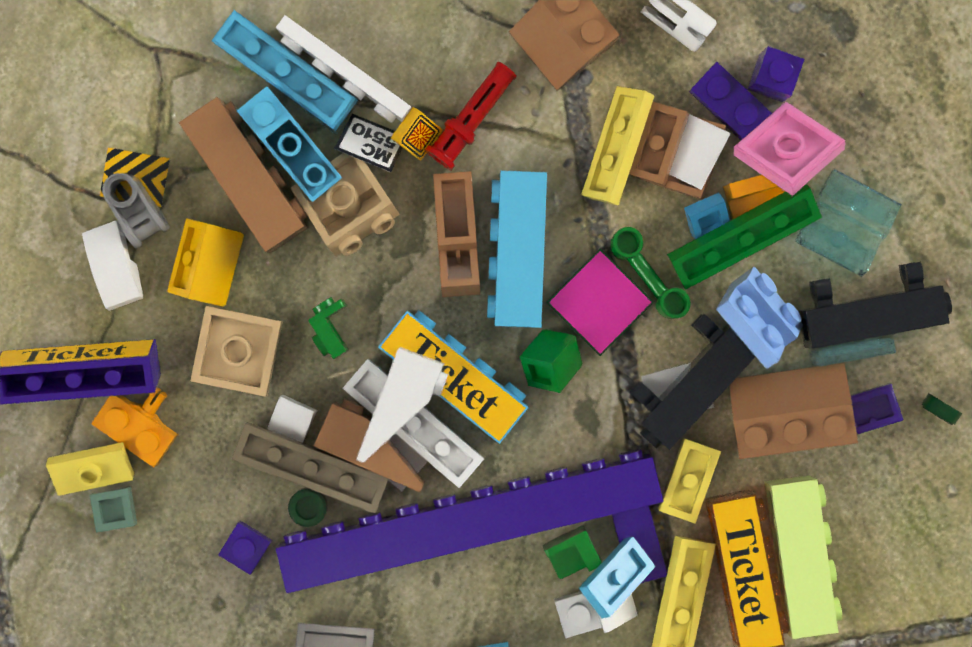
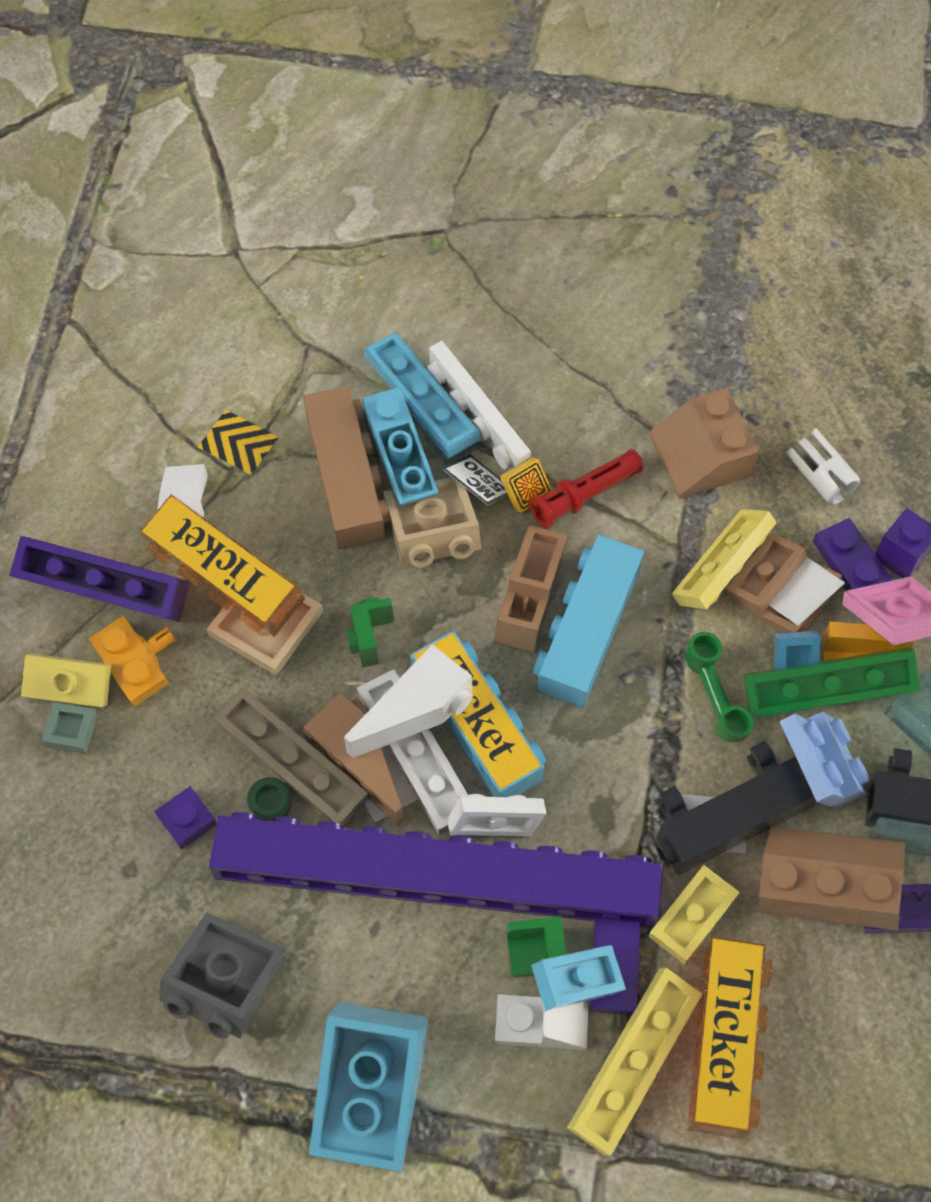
camera: 20 degrees right, 25 degrees down
light grey piece [102,173,170,249] -> none
yellow panel [167,218,244,307] -> none
white slope [267,395,318,443] -> none
green panel [520,329,582,393] -> none
dark pink tile [546,248,654,356] -> none
yellowish green brick [764,475,842,639] -> none
none -> brick [139,494,306,637]
none -> white plate [447,794,547,836]

